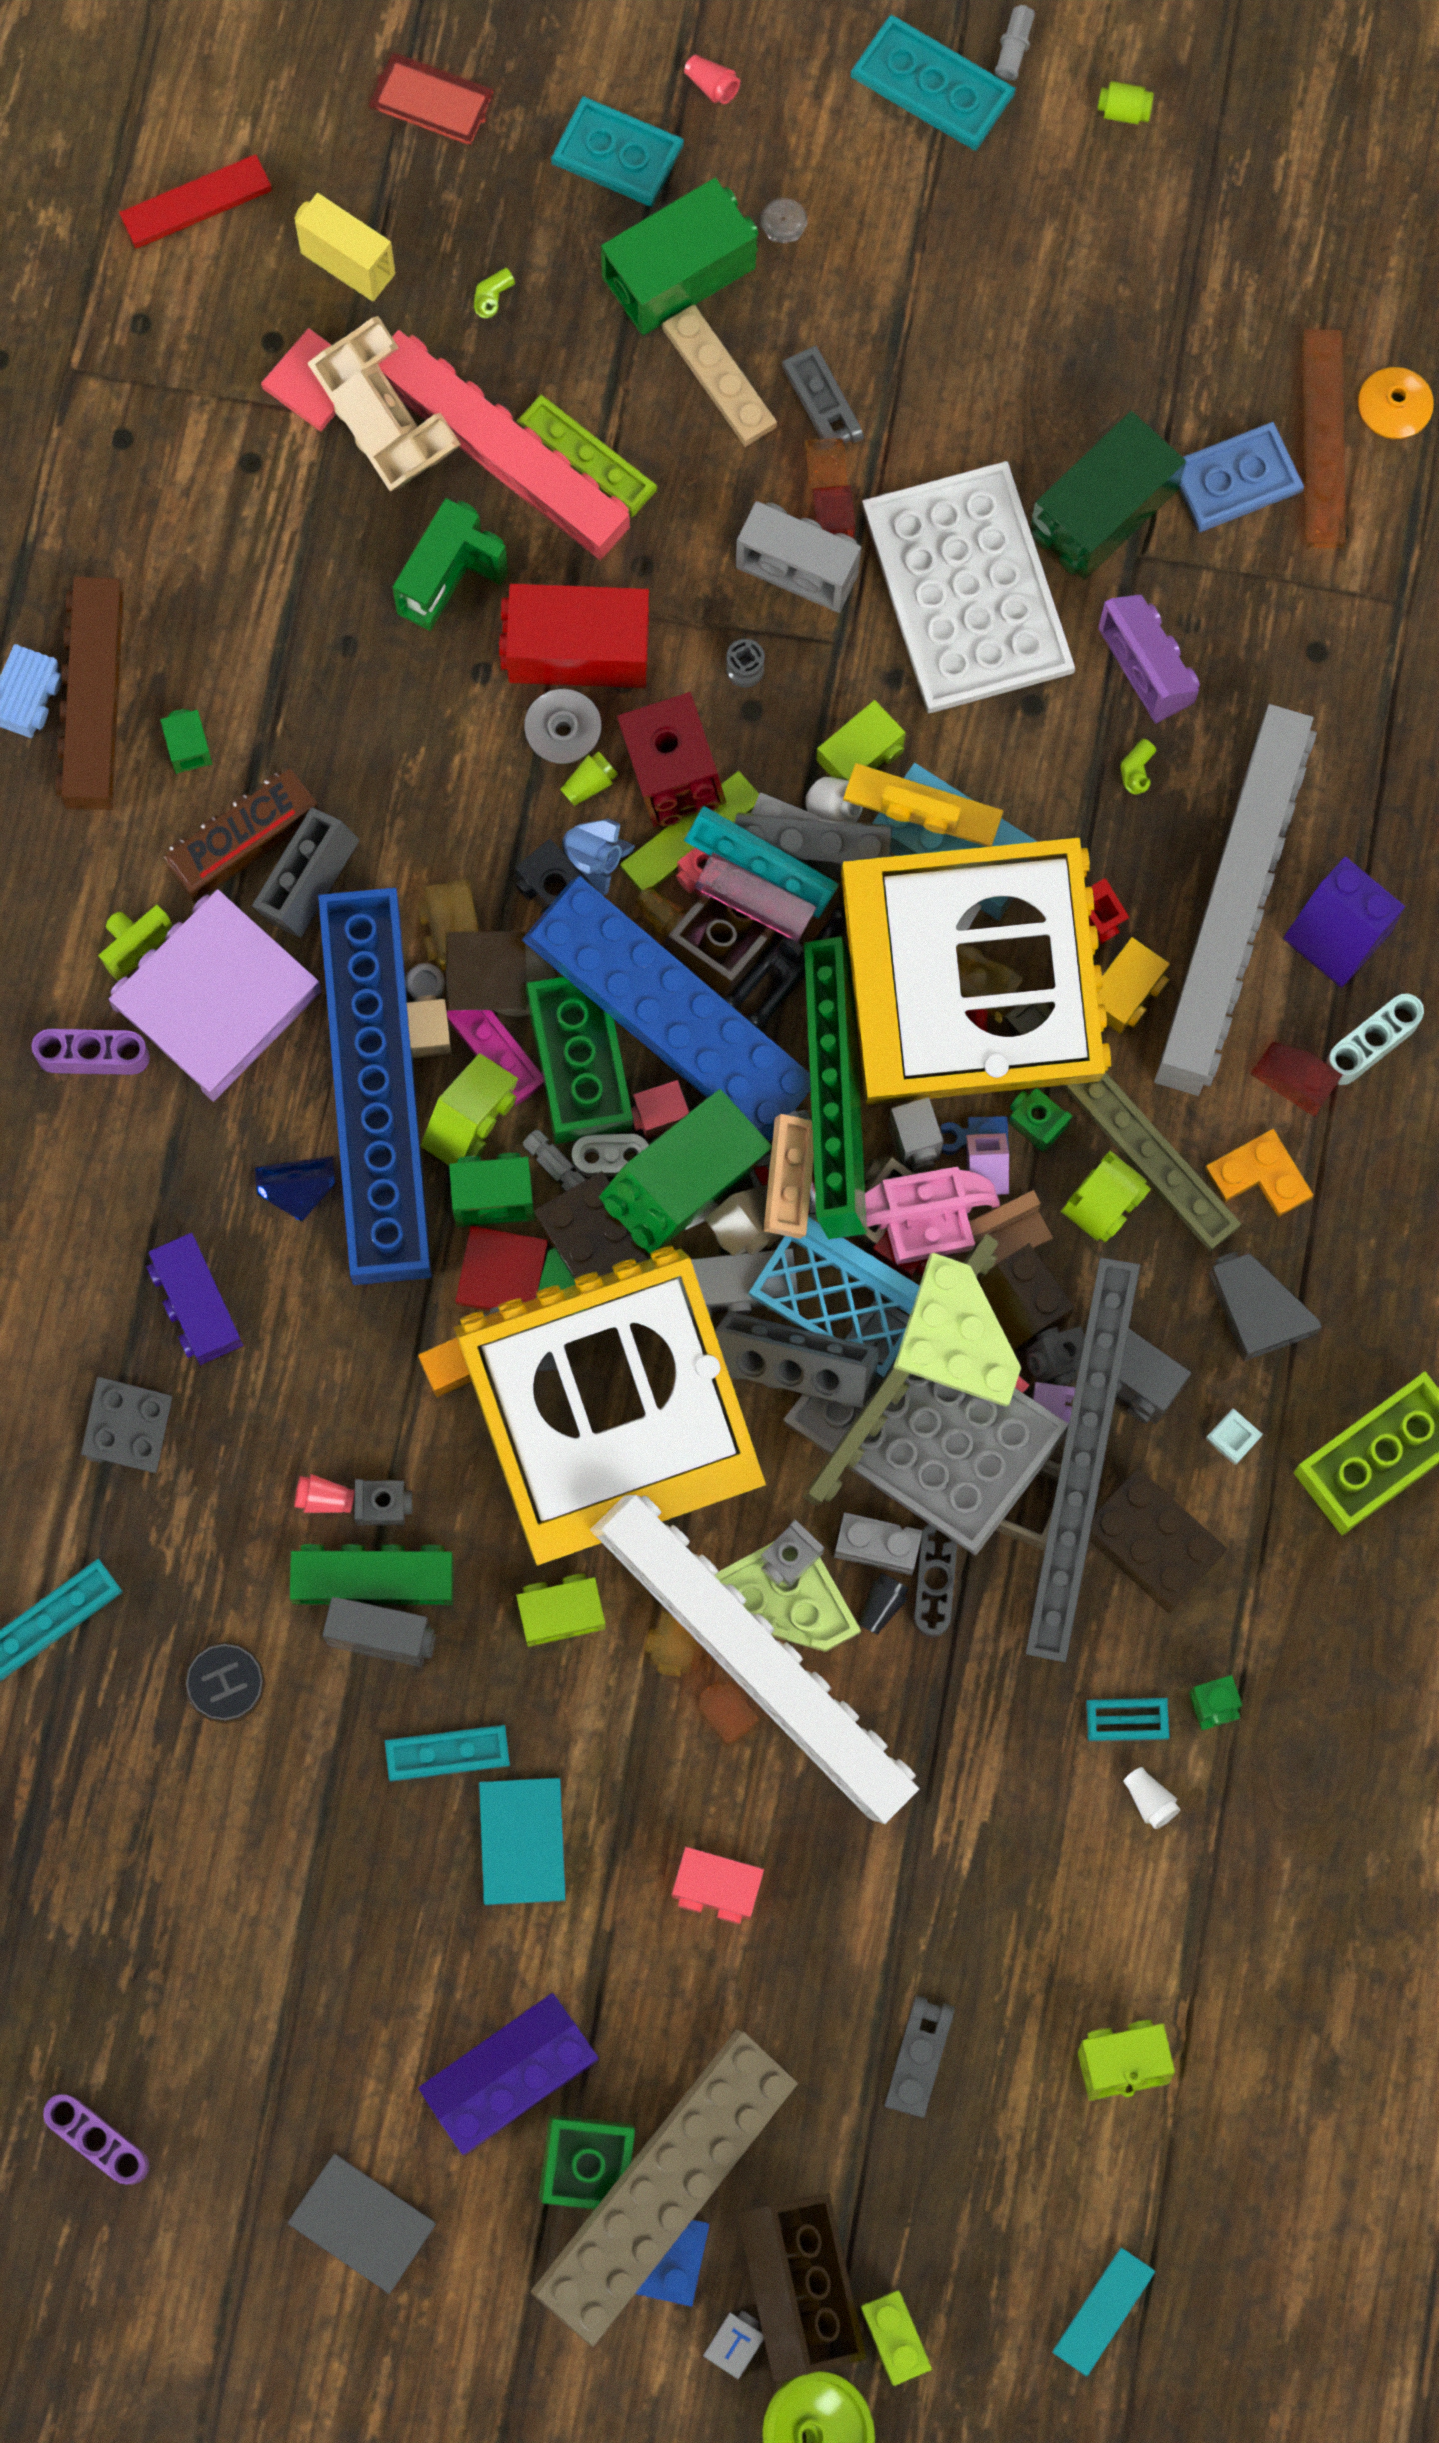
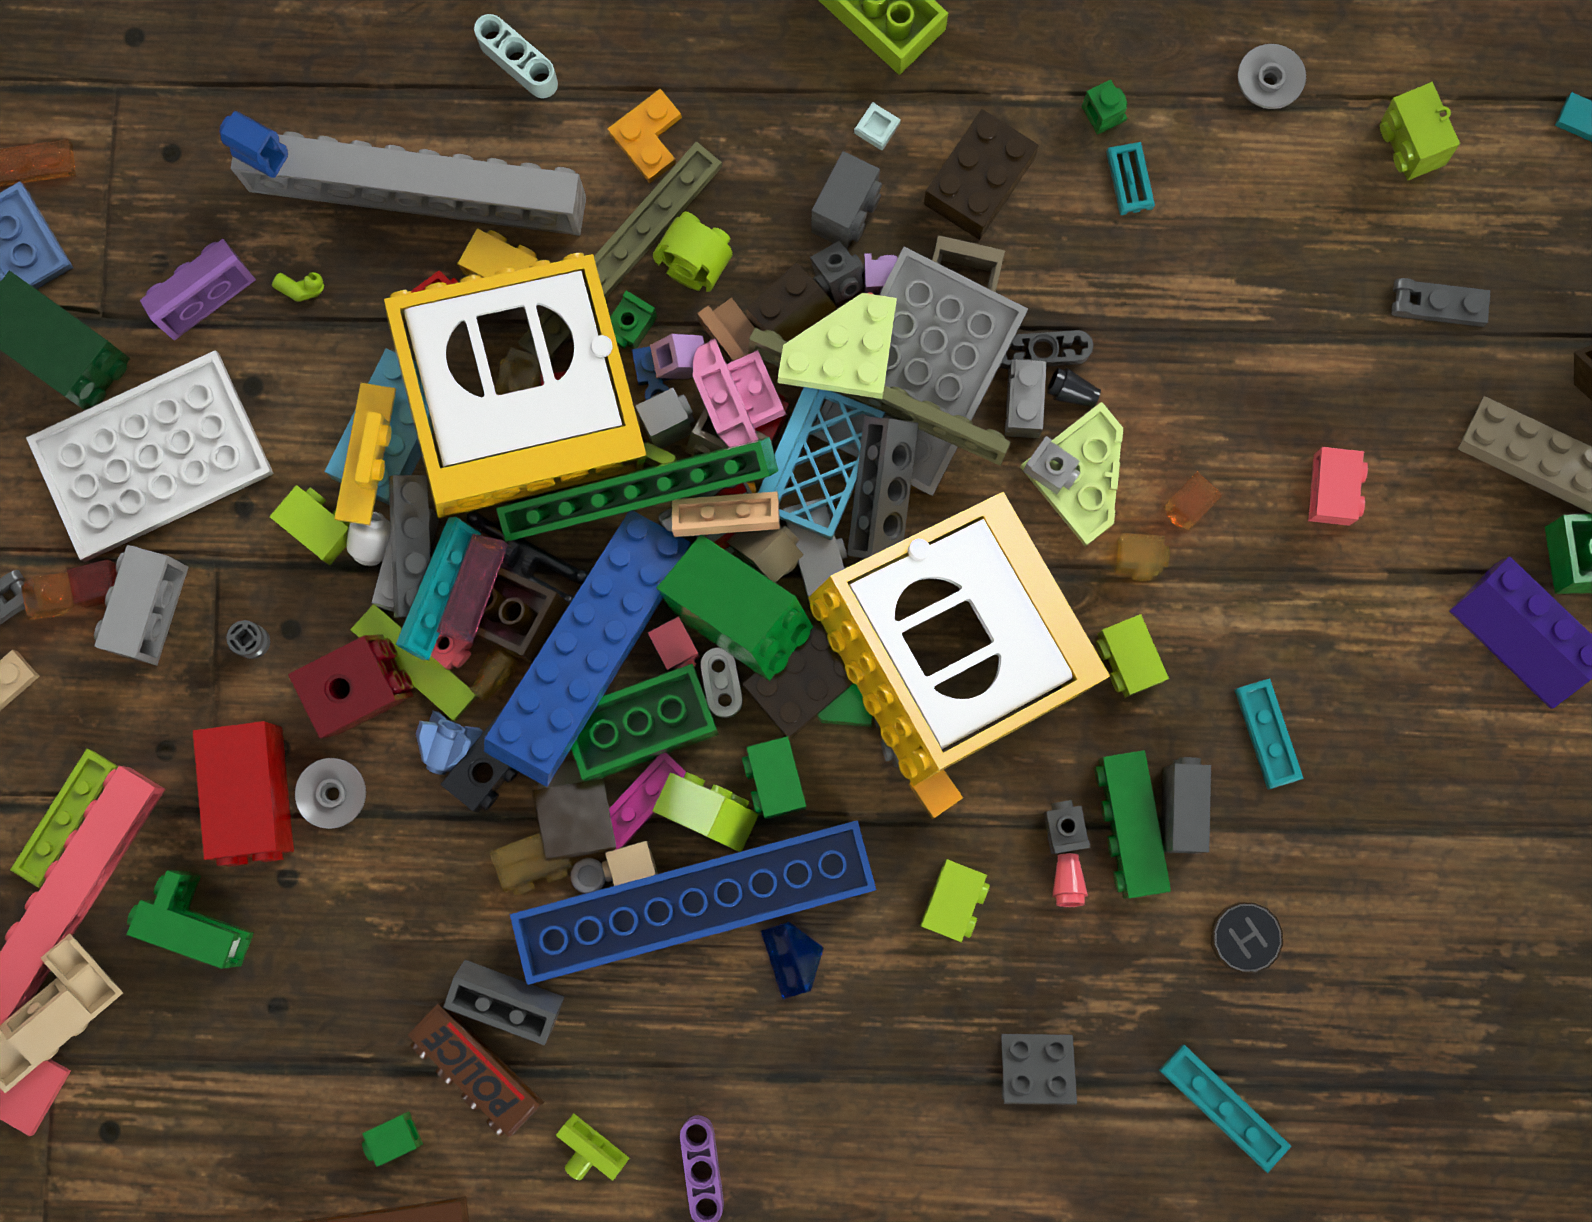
camera: 95 degrees left, 5 degrees up
lavender panel [108,889,322,1102] -> none
dark purple brick [146,1232,243,1365] -> none
red tile [455,1226,548,1311] -> none
teal tile [479,1778,566,1905] -> none
light grey axle [523,1129,587,1191] -> none
lime cone [560,751,618,807] -> none
white brick [590,1495,919,1824] -> none
dark grey plate [1026,1257,1141,1662] -> none
white cone [1123,1767,1180,1829] -> none
dark grey slope [1209,1252,1322,1362] -> none
clear red slope [1251,1041,1343,1117] -> none
dark purple slope [1283,856,1405,989] -> none
none -> blue brick [219,111,288,178]
none -> lime tile [644,442,677,466]
none -> lime brick [920,859,990,942]
none -> light grey dish [1238,44,1306,109]

